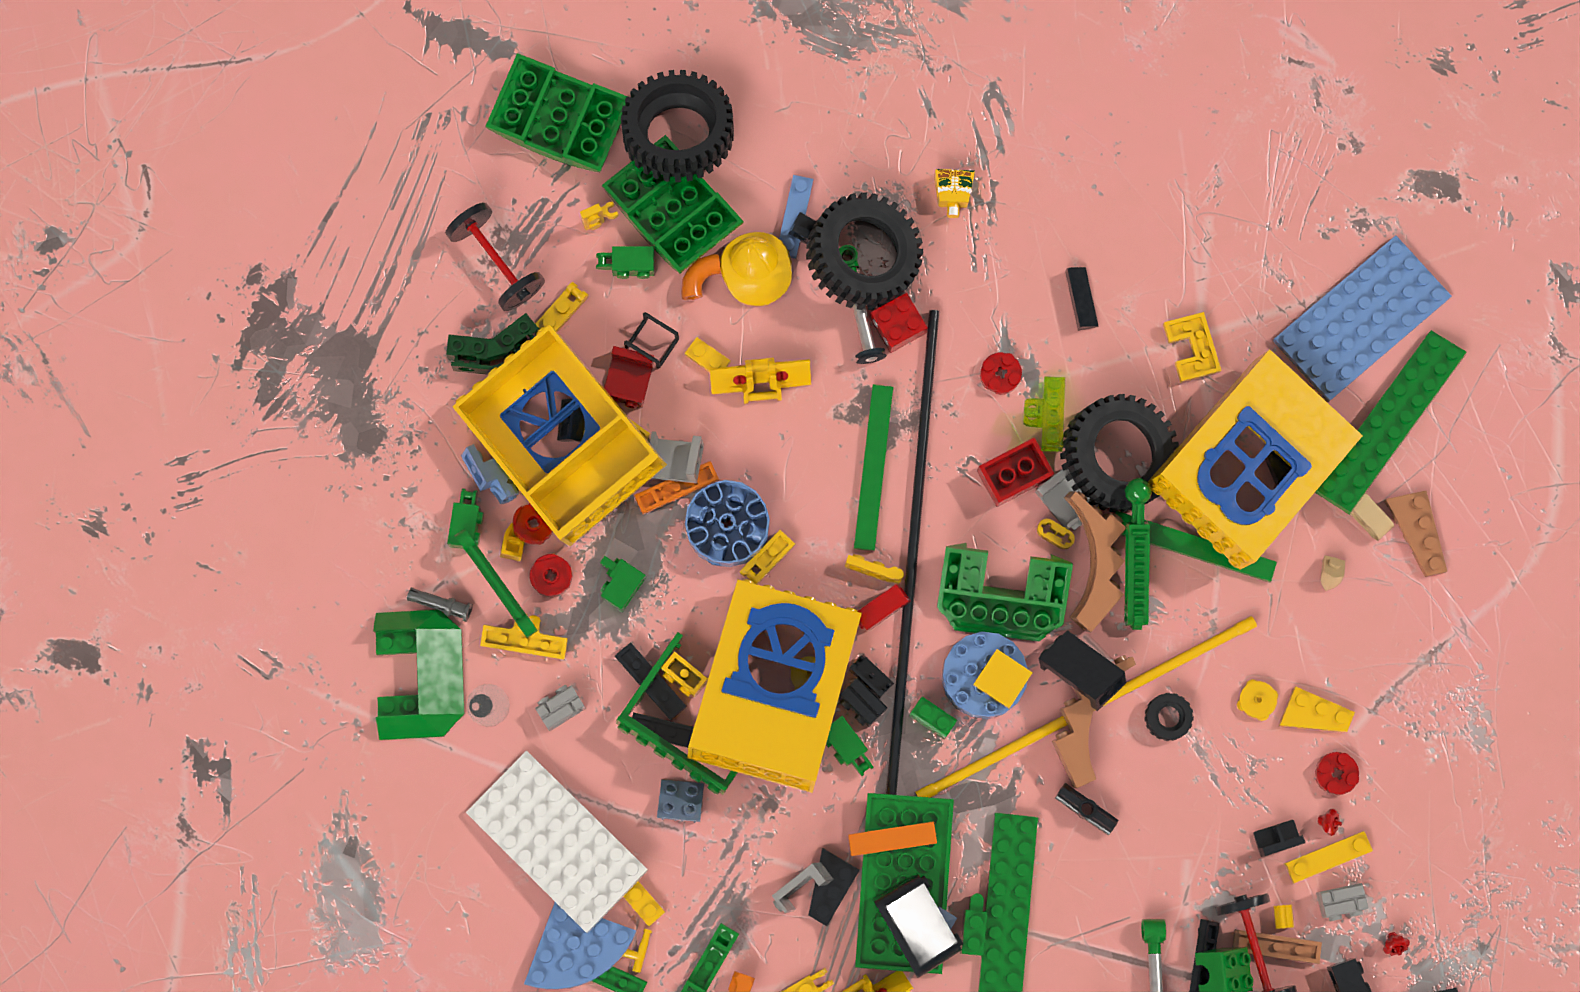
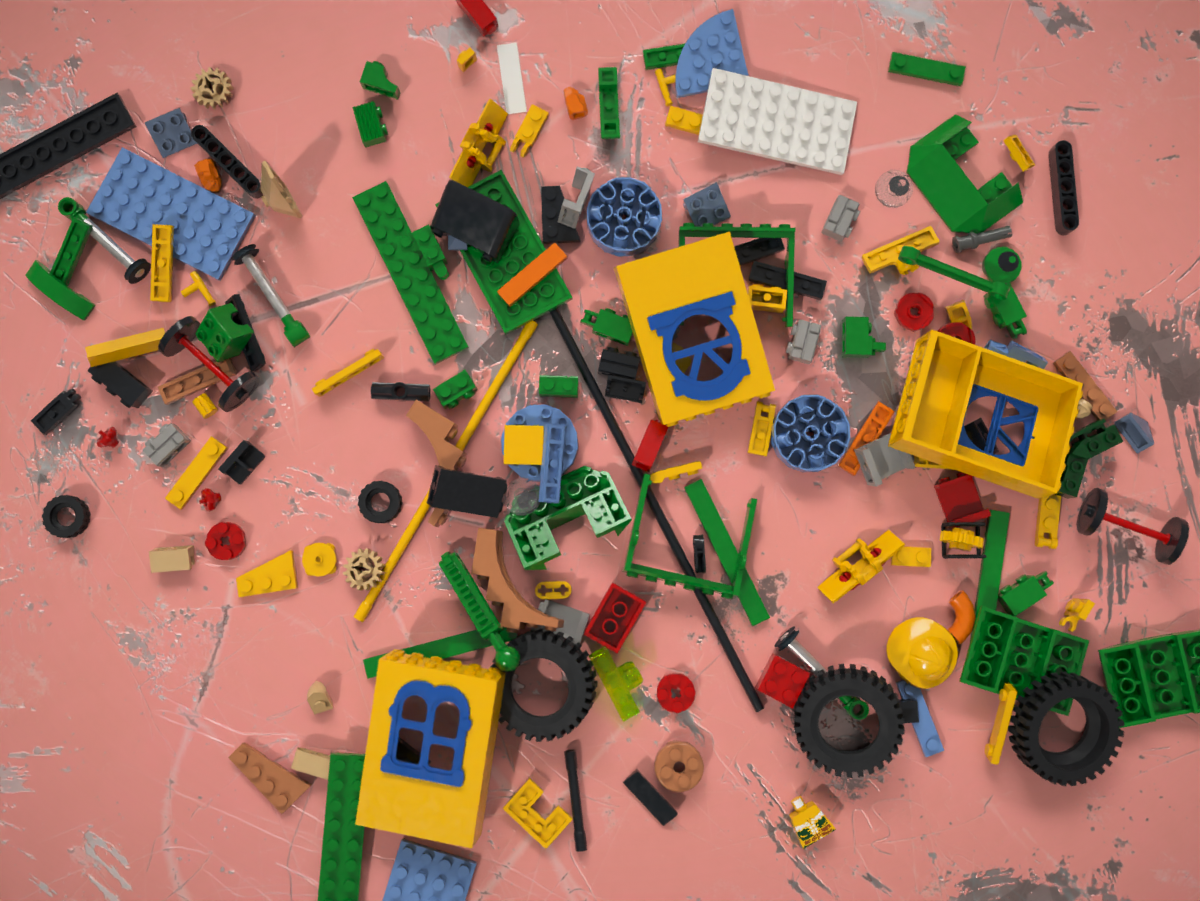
camera: 150 degrees right, 5 degrees up
none -> black tyre [42,495,91,538]
none -> tan hinge [149,545,195,573]
none -> yellow plate [312,349,384,397]
none -> tan gear [343,548,385,591]
none -> green bracket [433,370,478,409]
none -> clear tile [503,478,540,515]
none -> medium blue plate [539,424,566,503]
none -> black piece [564,750,587,852]
none -> medium blue brick [587,177,662,257]
none -> green piece [622,473,757,600]
none -> nougat plate [654,740,704,792]
none -> black piece [693,534,706,573]
none -> light grey brick [786,320,821,364]
none -> green plate [888,52,966,87]
none -> yellow gear [940,528,984,552]
none -> green tile [969,510,1010,645]
none -> green tile [982,247,1022,284]
none -> yellow plate [985,683,1017,765]
none -> yellow plate [1003,135,1035,172]
none -> black beam [1048,140,1079,236]
none -> nougat plate [1053,351,1118,420]
none -> tan plate [1076,399,1093,419]
none -> sand blue slope [1114,413,1154,454]

